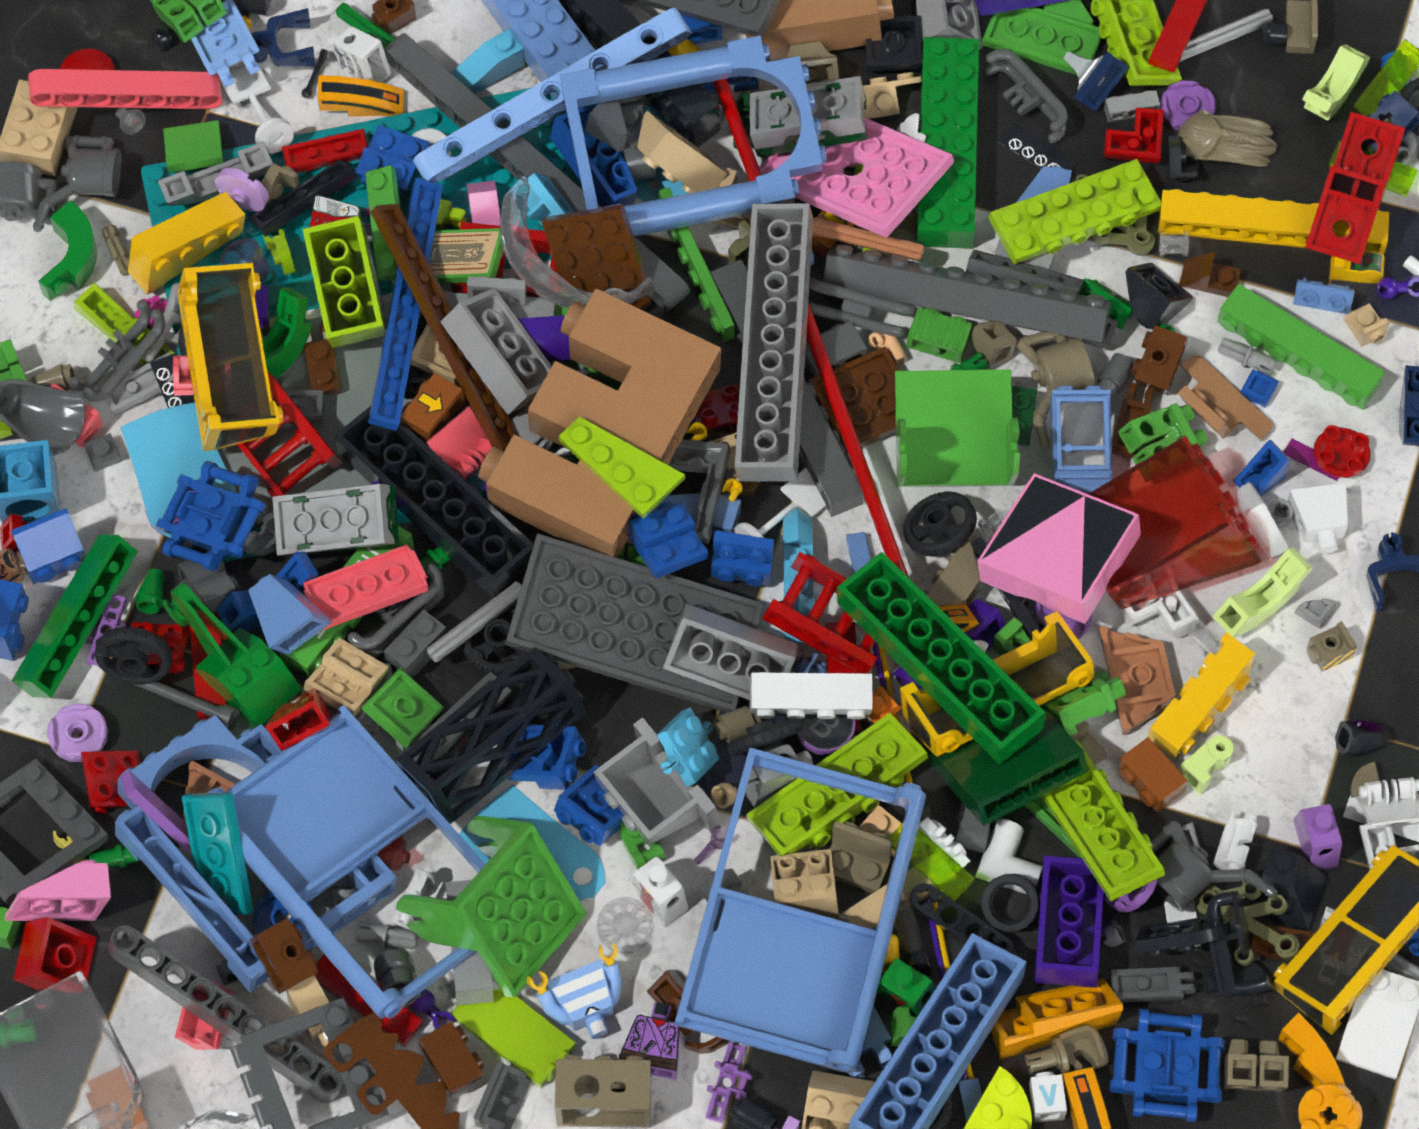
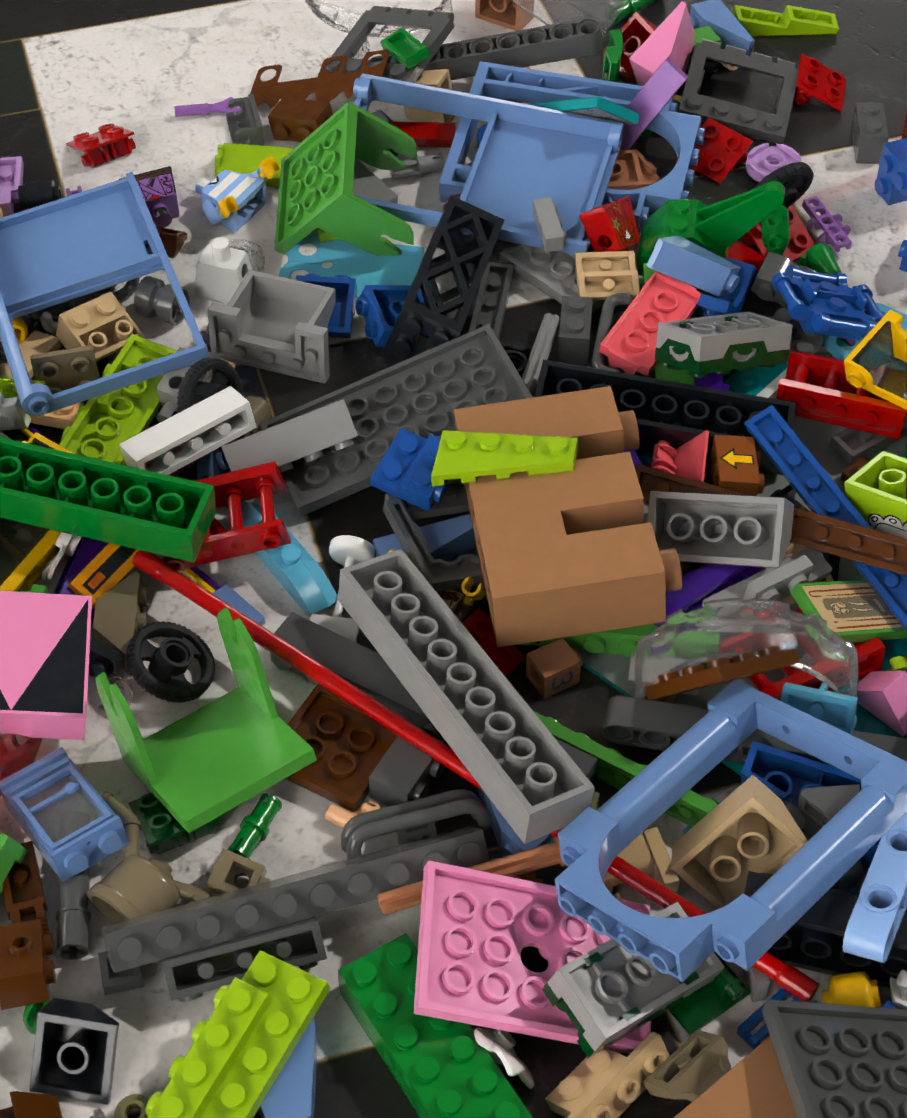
camera: 145 degrees right, 15 degrees down
green brick [11,535,138,698] -> none
reddish brown brick [249,918,318,994] -> none
bright green tile [361,668,444,748] -> none
white hinge [391,867,444,931] -> none
dark tan piece [555,1055,652,1128] -> none
medium azure plate [657,707,720,787] -> none
blue plate [711,530,774,586] -> none
bright green brick [906,307,973,364] -> none
green hinge [1080,278,1134,330] -> none
none -> green tile [380,28,431,70]
none -> light grey piece [533,197,566,252]
none -> green slope [601,29,623,82]

